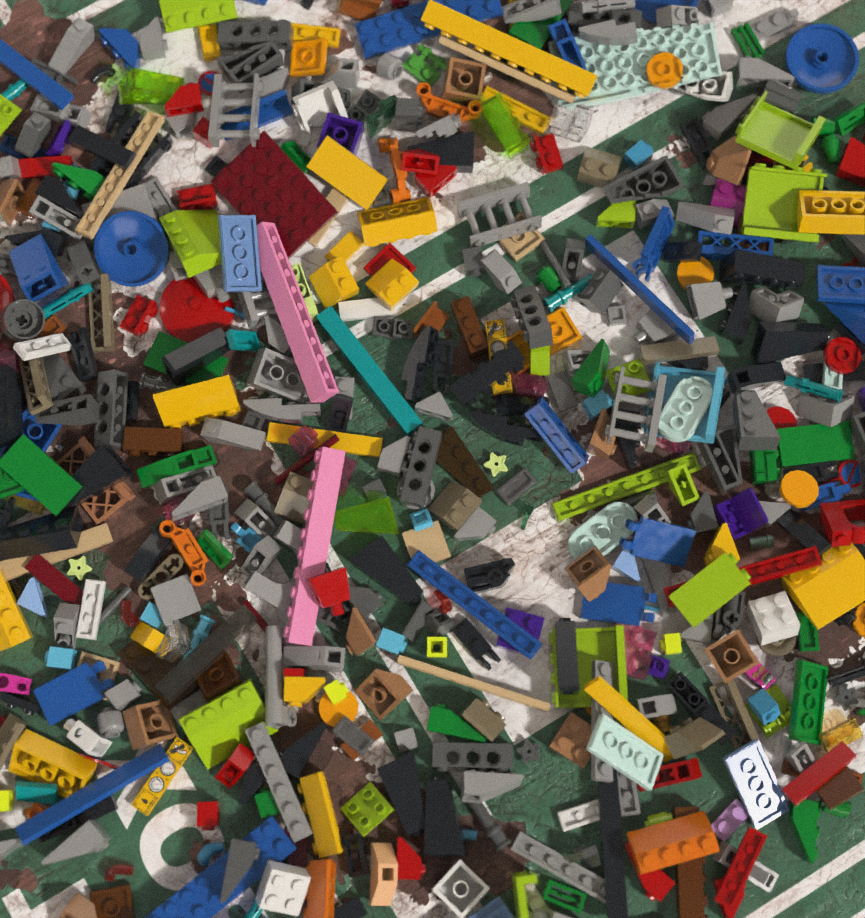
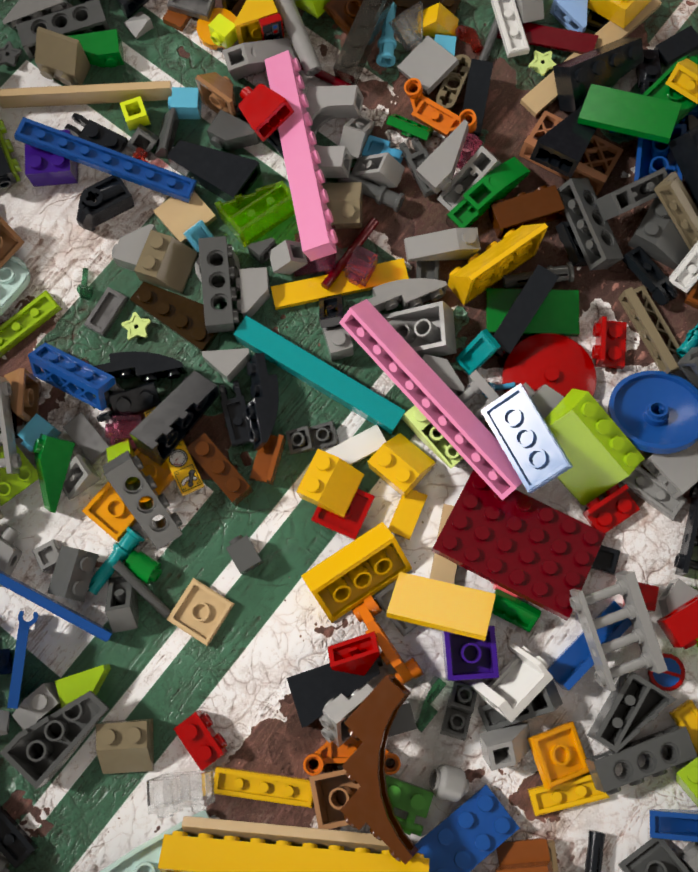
camera: 165 degrees right, 0 degrees up
light grey slope [253,67,290,99] -> none
medium nougat slope [355,669,413,721] -> none
red slope [415,165,457,198] -> none
light grey fence [457,182,542,248] -> none
light grey slope [480,249,522,294] -> none
clear neon green wedge [481,93,530,160] -> none
dark azure brick [623,140,654,171] -> none
none -> light grey brick [268,240,308,275]
none -> reddish brown arch [340,674,419,865]

